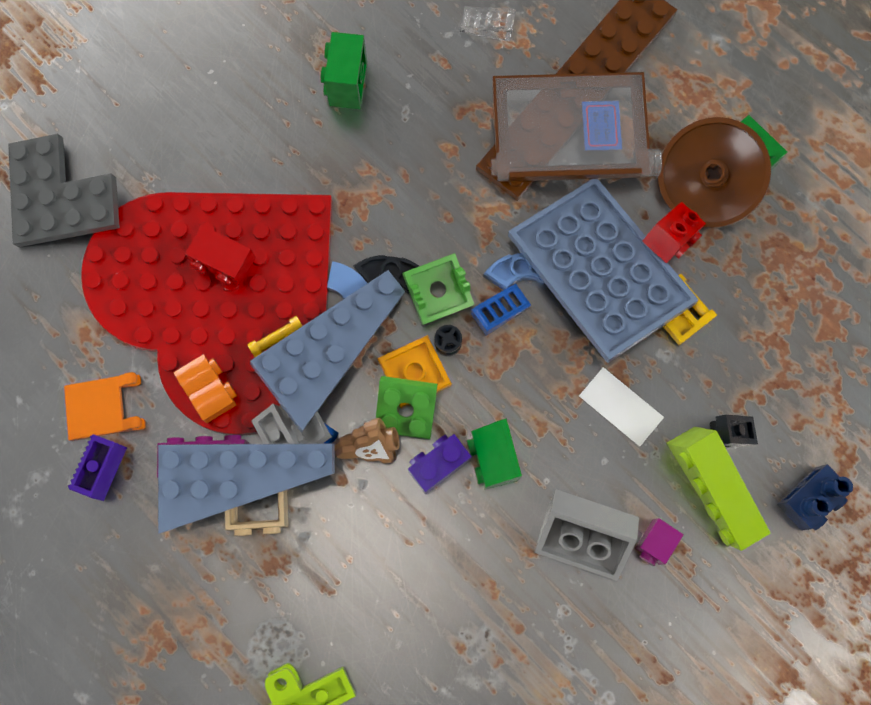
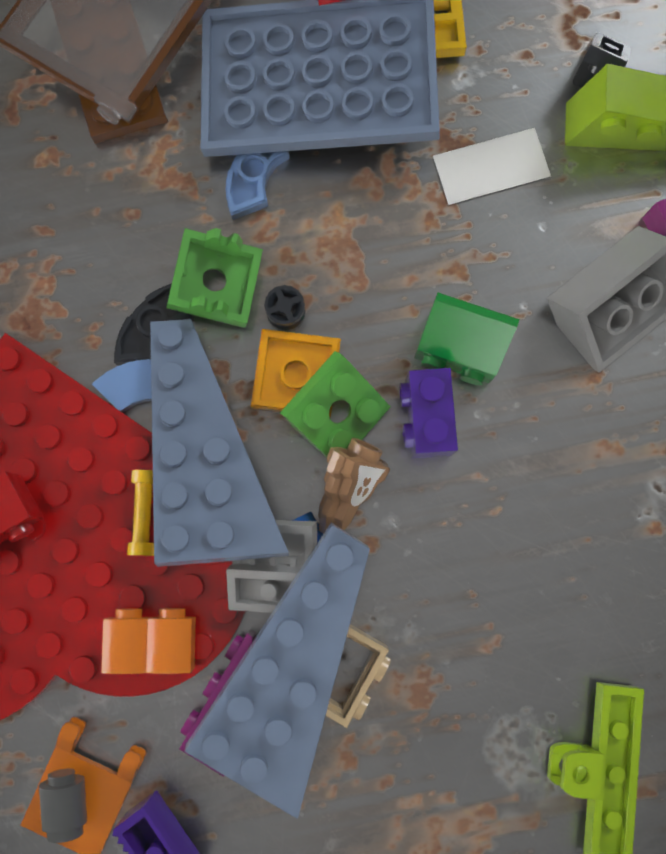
camera: 55 degrees left, 5 degrees up
blue slope [471,283,531,336] -> none
none -> dark grey brick [39,768,87,843]

